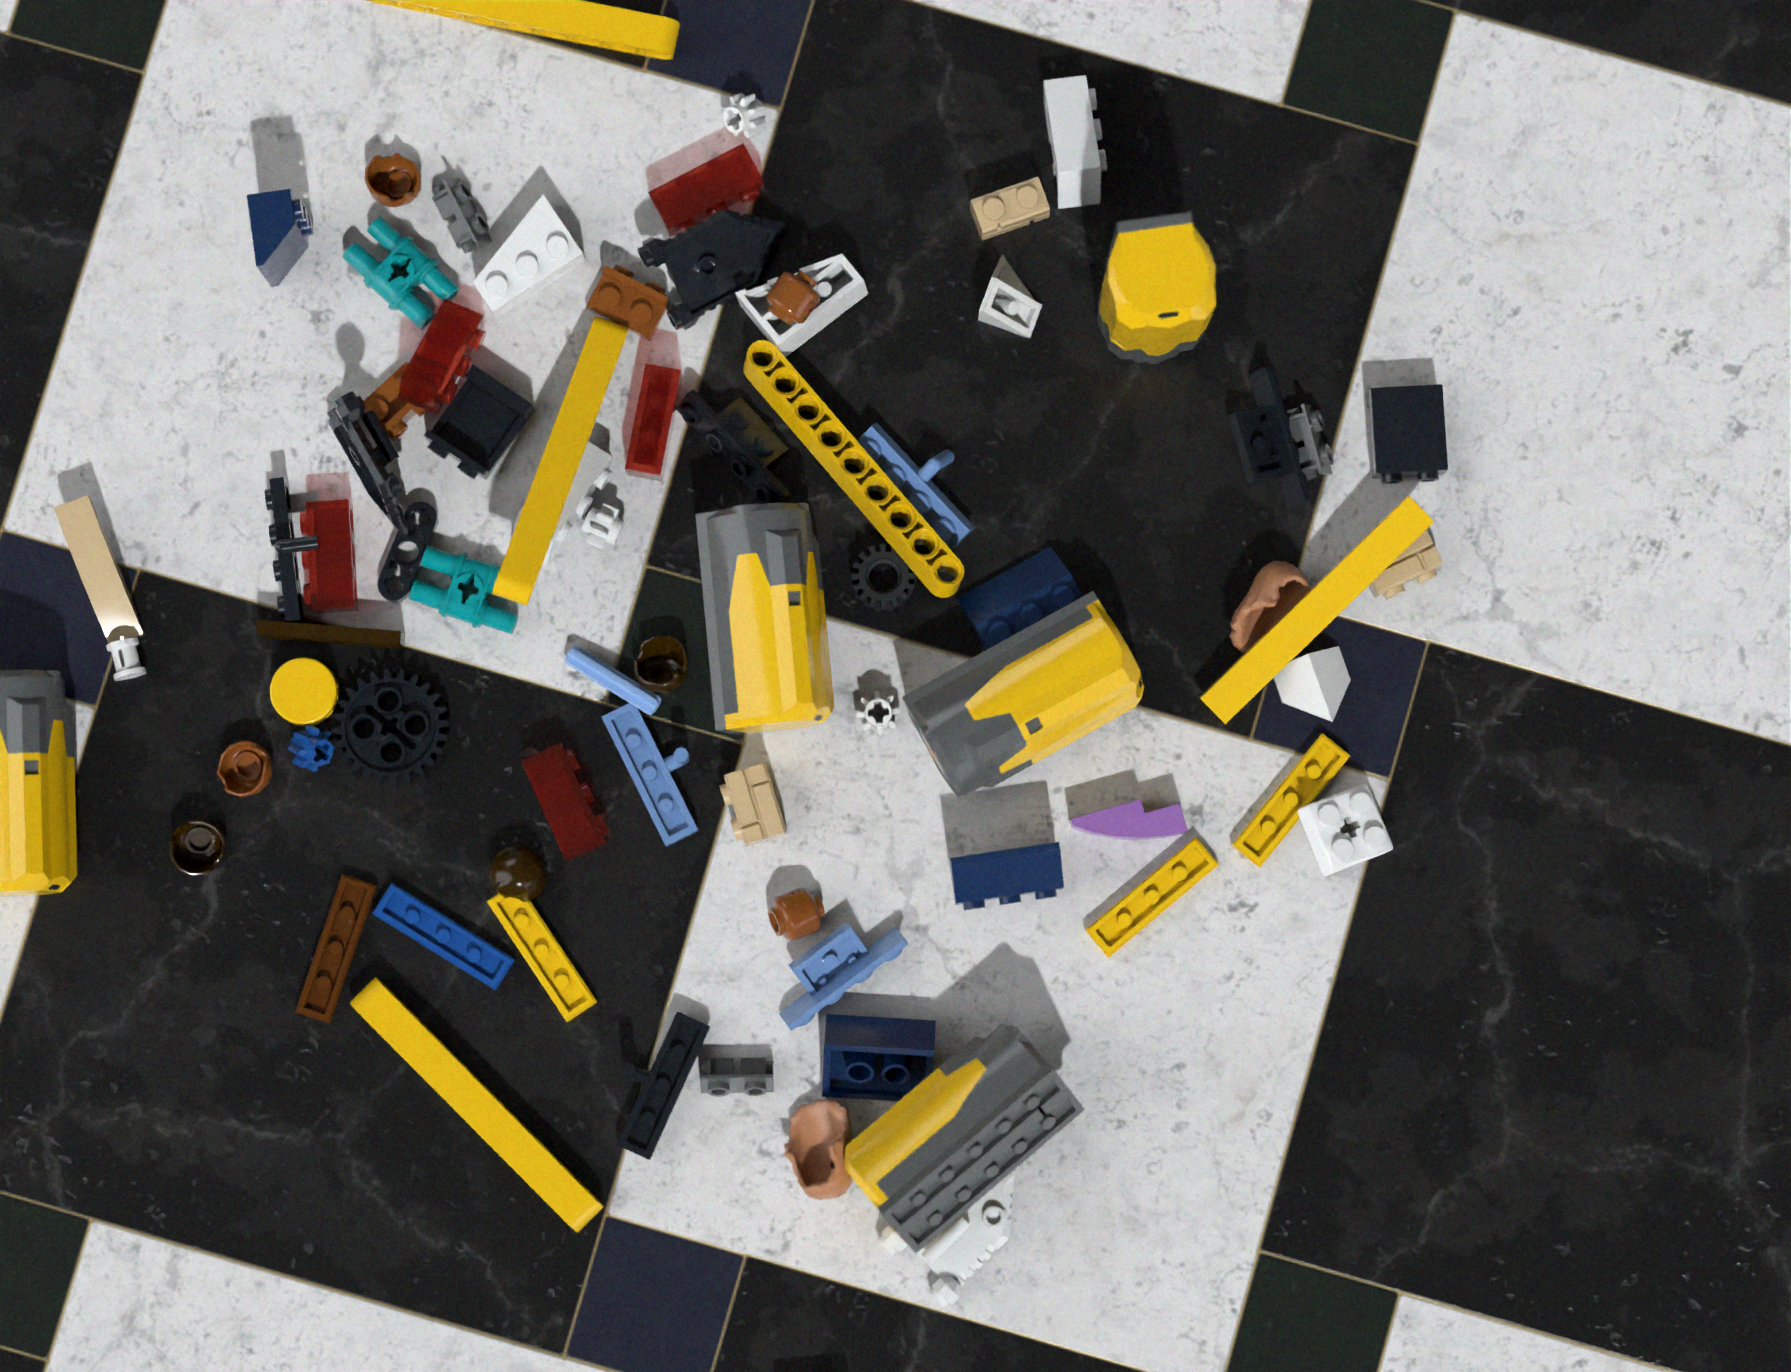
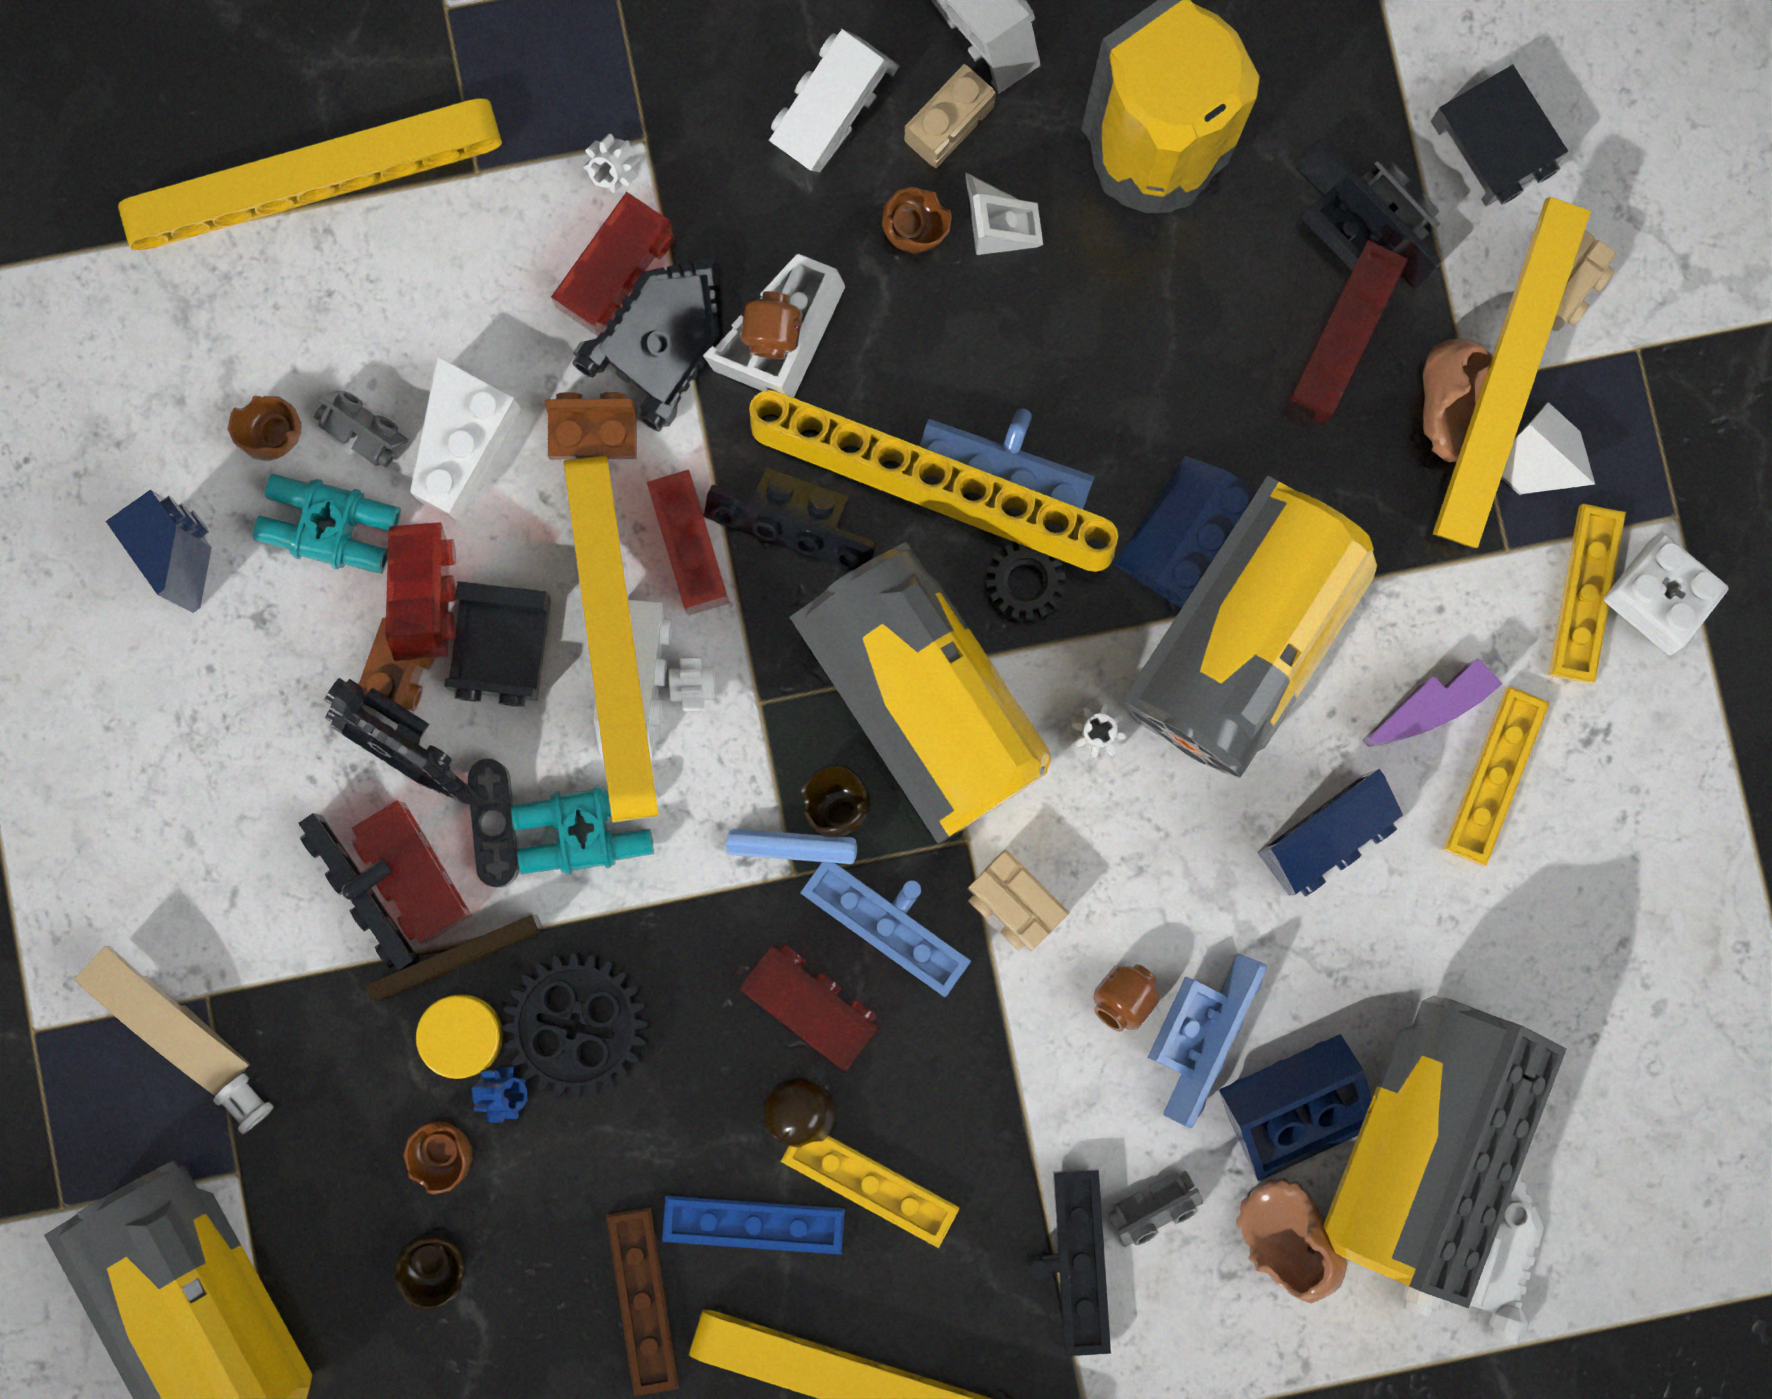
camera: 25 degrees left, 0 degrees up
none -> white wedge [769,29,900,172]
none -> dark orange hair [882,187,952,254]
none -> clear red fence [1290,240,1408,425]

